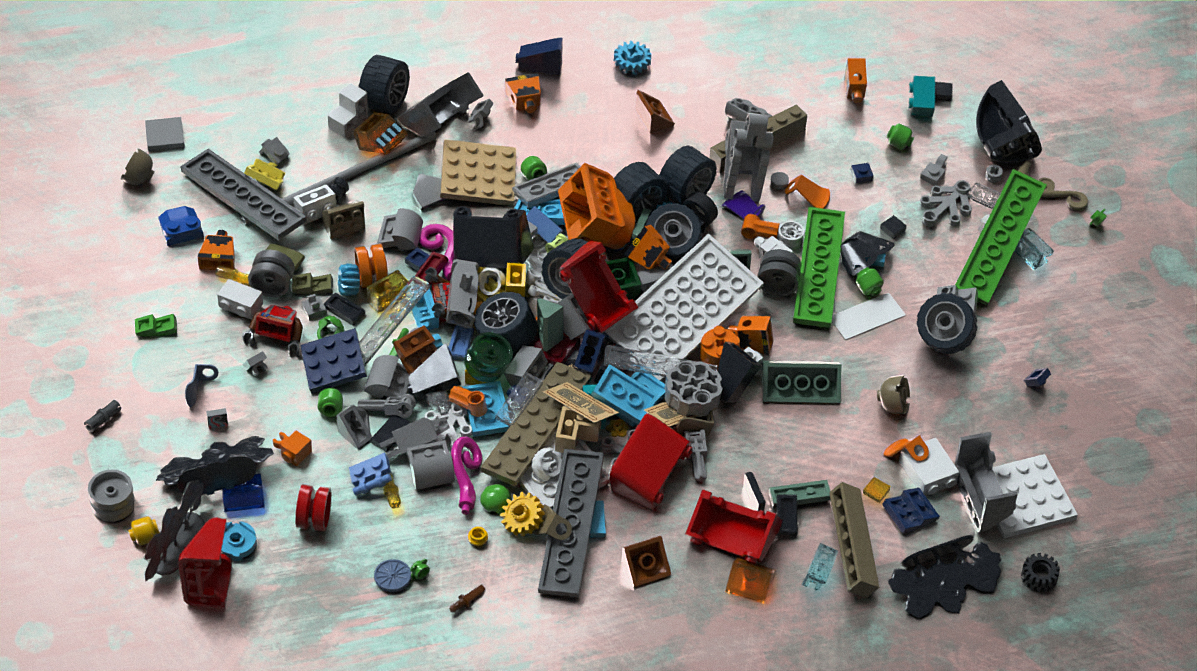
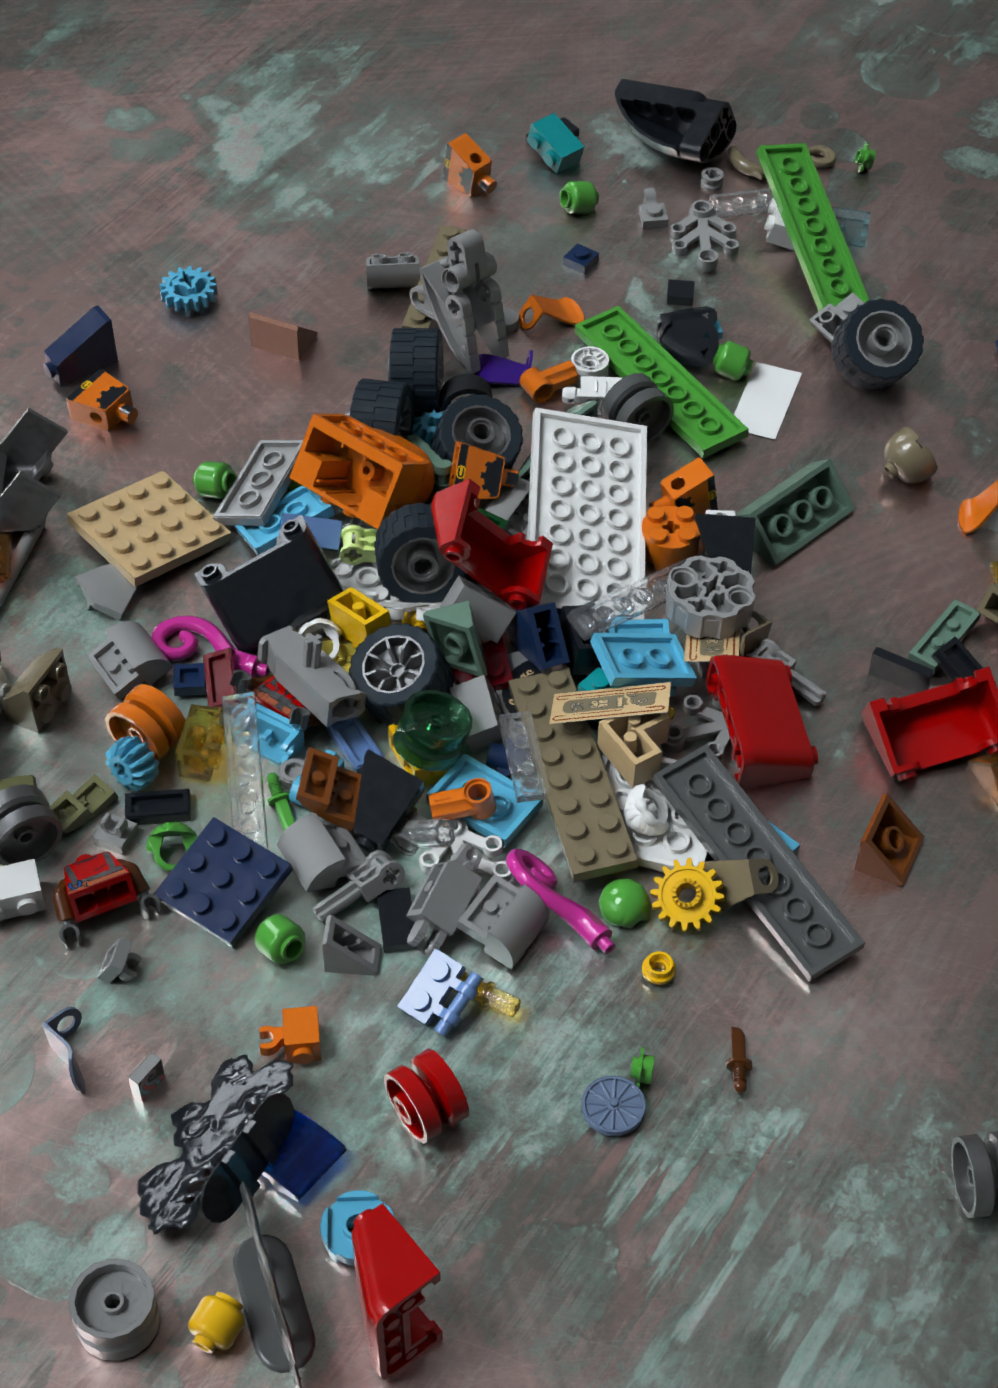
camera: 40 degrees left, 0 degrees up
light grey plate [468,98,494,129] -> none

